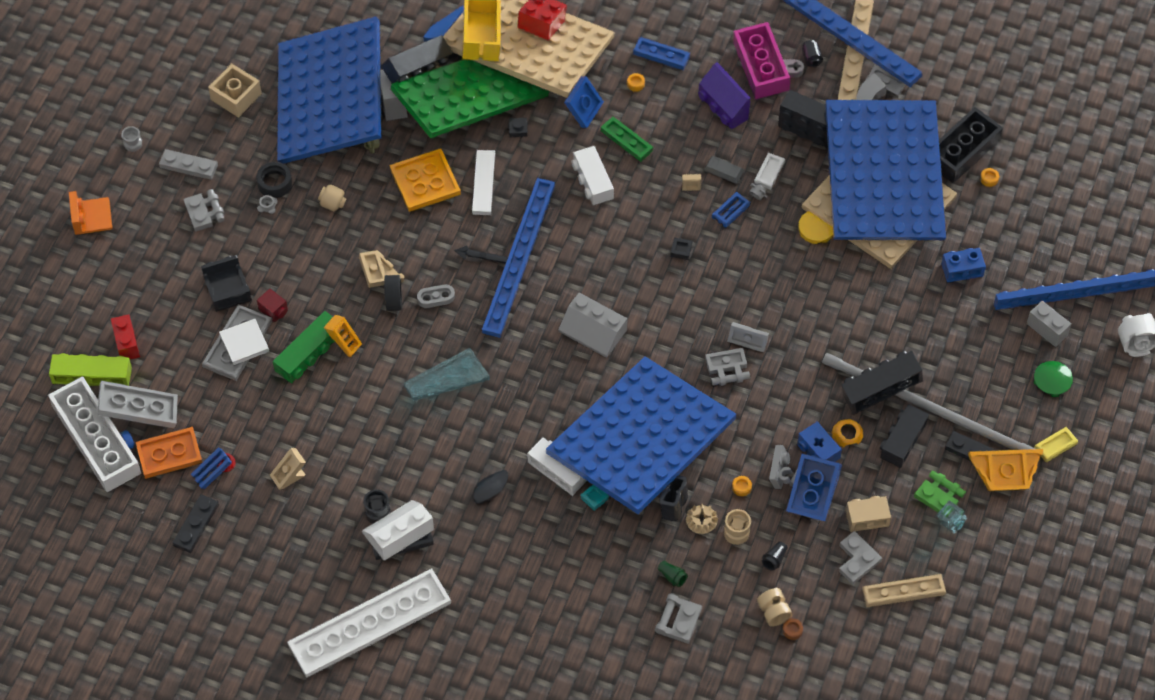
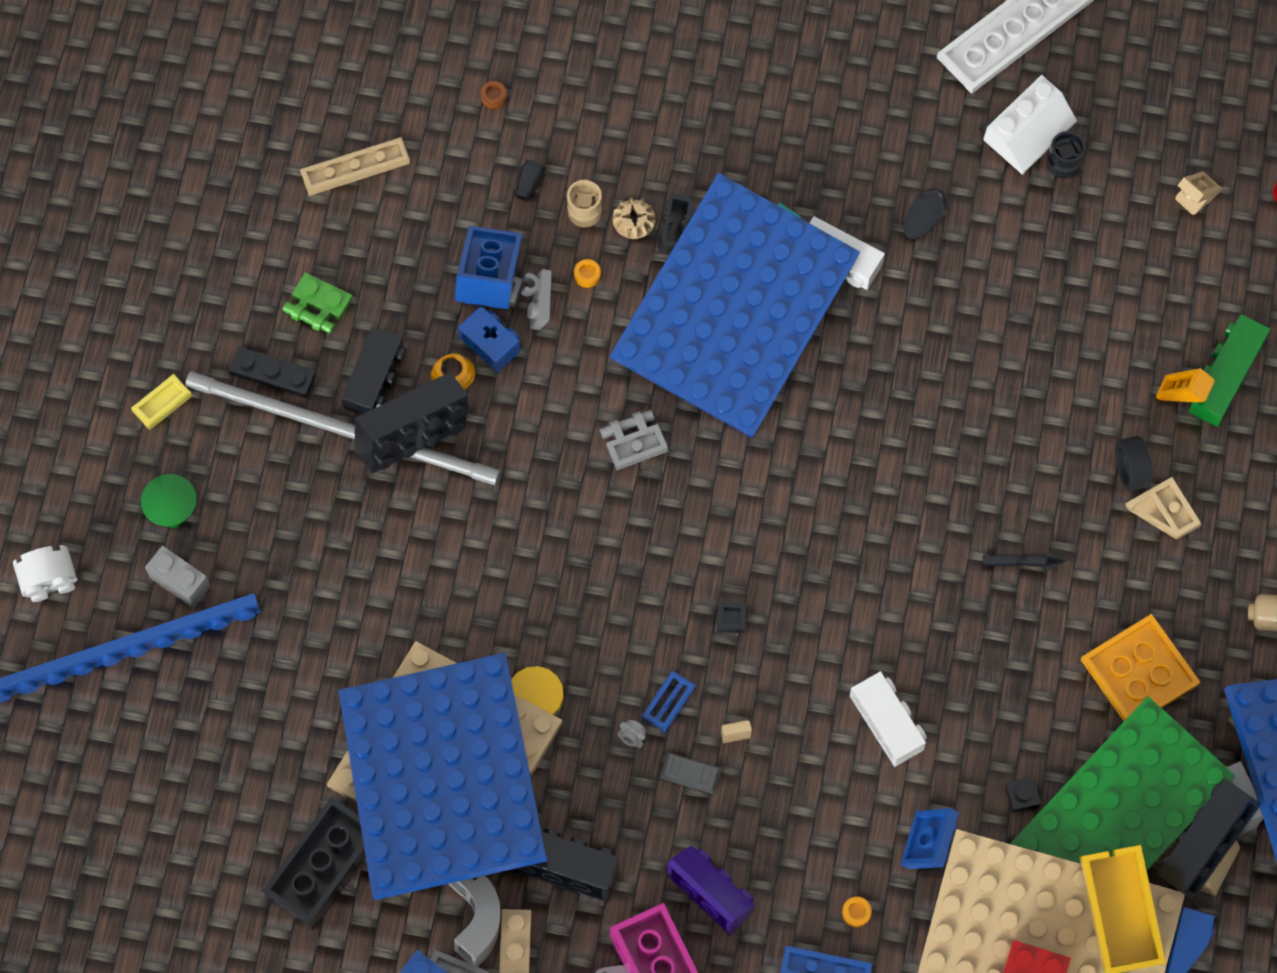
camera: 170 degrees right, 10 degrees up
clear light blue wing [403,348,490,401] -> none
light grey plate [417,284,455,308] -> none
white tile [472,150,495,215] -> none
blue plate [482,178,555,338] -> none
light grey slope [558,293,627,358] -> none
green plate [600,117,653,162] -> none
light grey plate [654,594,702,644] -> none
dark green cone [658,560,688,587] -> none
light grey plate [727,322,769,353] -> none
white tile [754,153,785,190] -> none
tan wheel [757,588,793,626] -> none
light grey plate [839,531,882,585] -> none
tan brick [845,496,891,532] -> none
clear light blue brick [937,500,967,533] -> none
blue brick [941,248,986,283] -> none
light orange wing [968,449,1043,491] -> none
light orange tile [980,168,999,187] -> none

